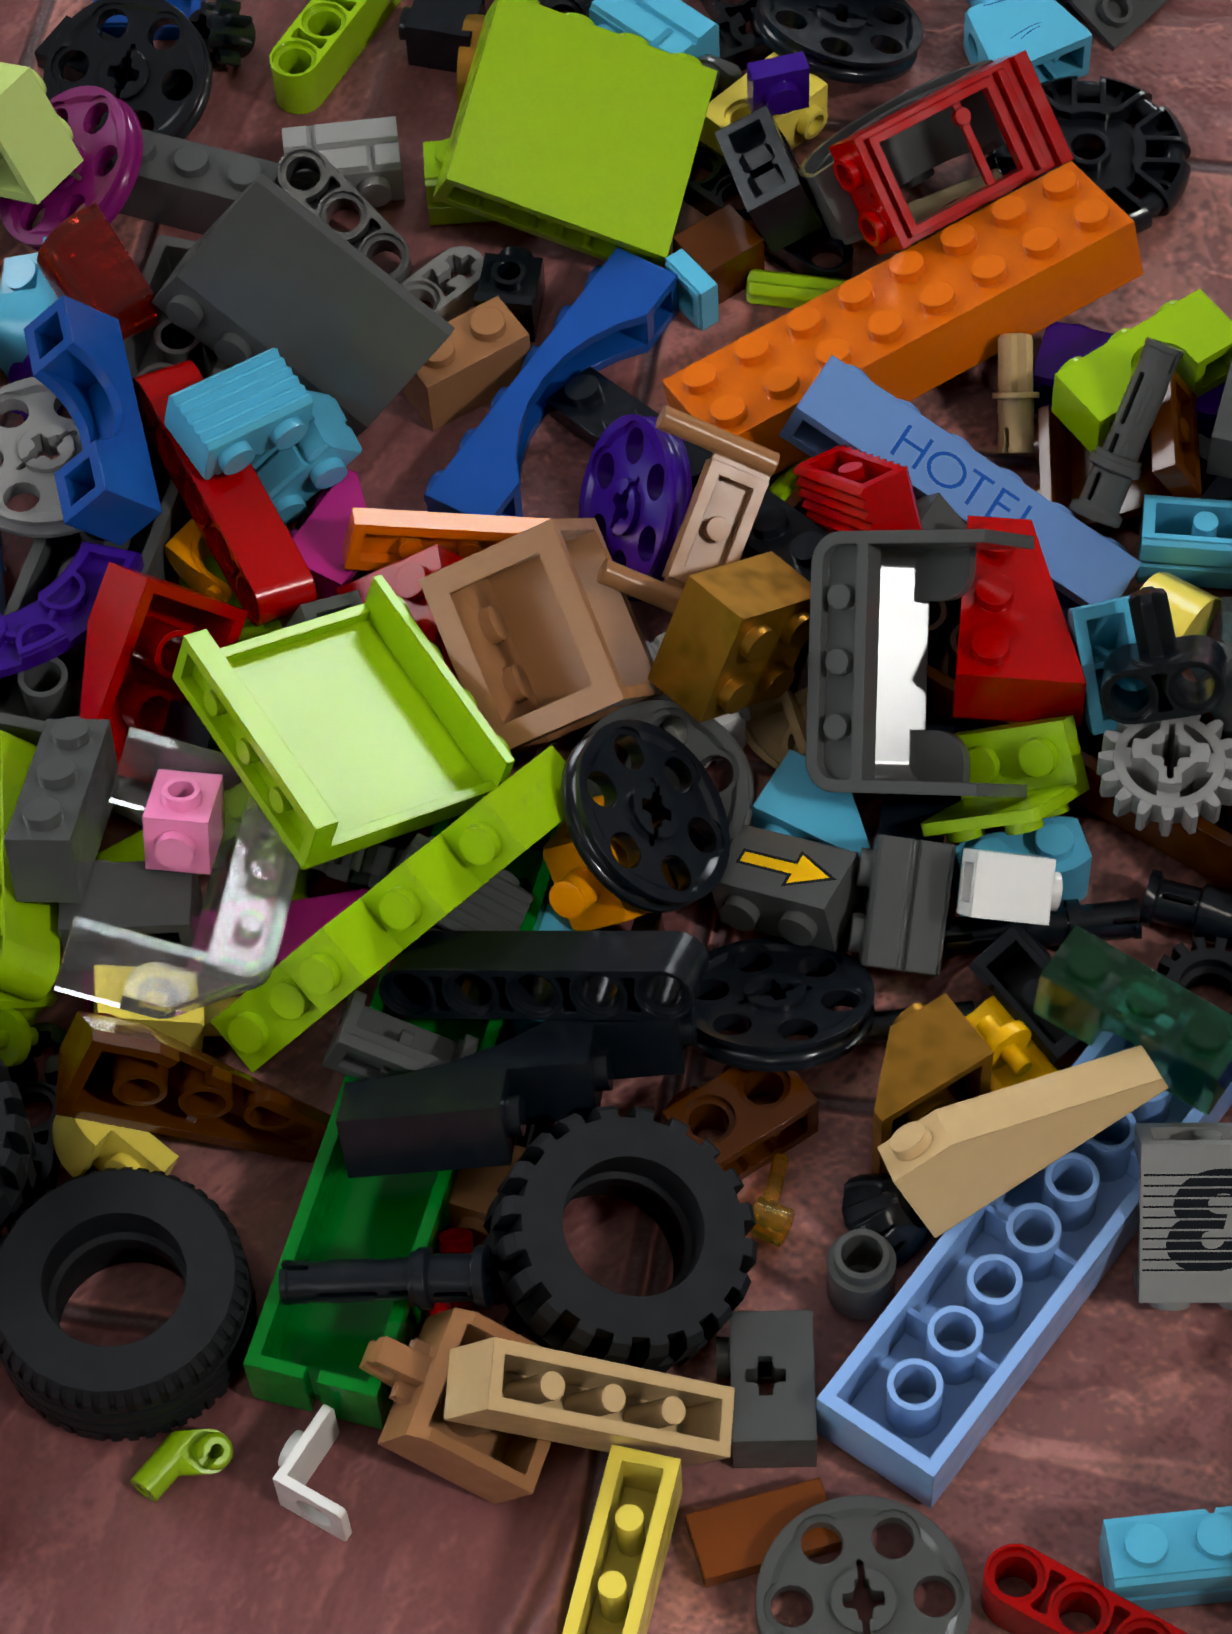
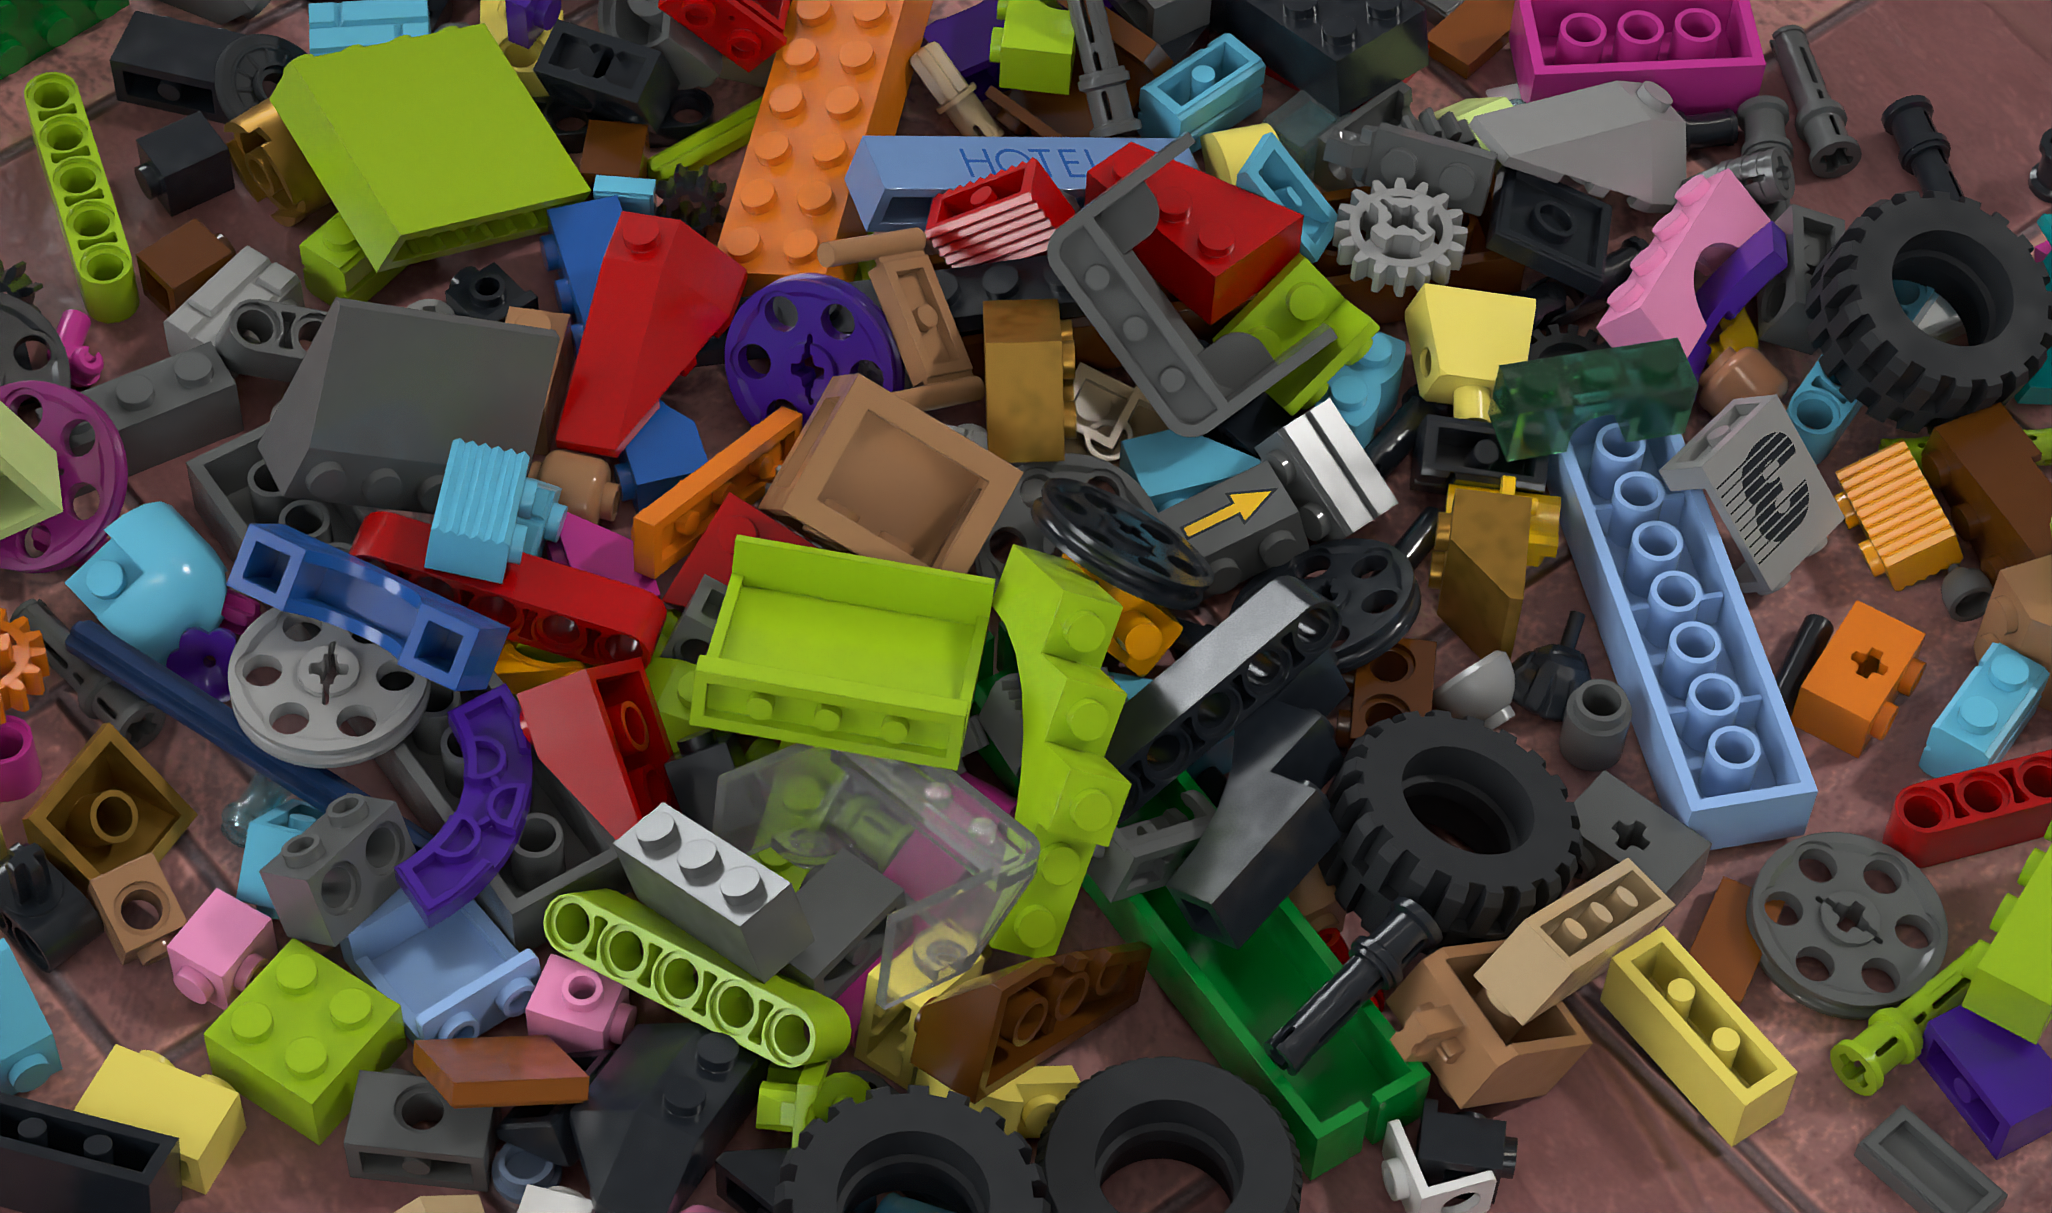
camera: 55 degrees left, 5 degrees down
clear red brick [37,203,157,340] -> none
bright pink brick [142,769,225,875] -> none
tan wedge [877,1045,1169,1238] -> none
white brick [956,848,1063,926] -> none
black beam [1100,586,1227,724] -> none
none -> dark pink arm [47,309,104,387]
none -> reddish brown brick [136,218,236,317]
none -> medium nougat head [528,450,621,526]
none -> red wedge [555,211,748,458]
none -> black gear [655,163,727,239]
none -> light yellow torso [1405,283,1536,423]
none -> black brick [1415,1098,1518,1204]
none -> light grey brick [1432,650,1516,730]
none -> black piece [1775,614,1834,717]
none -> orange brick [1791,600,1927,759]

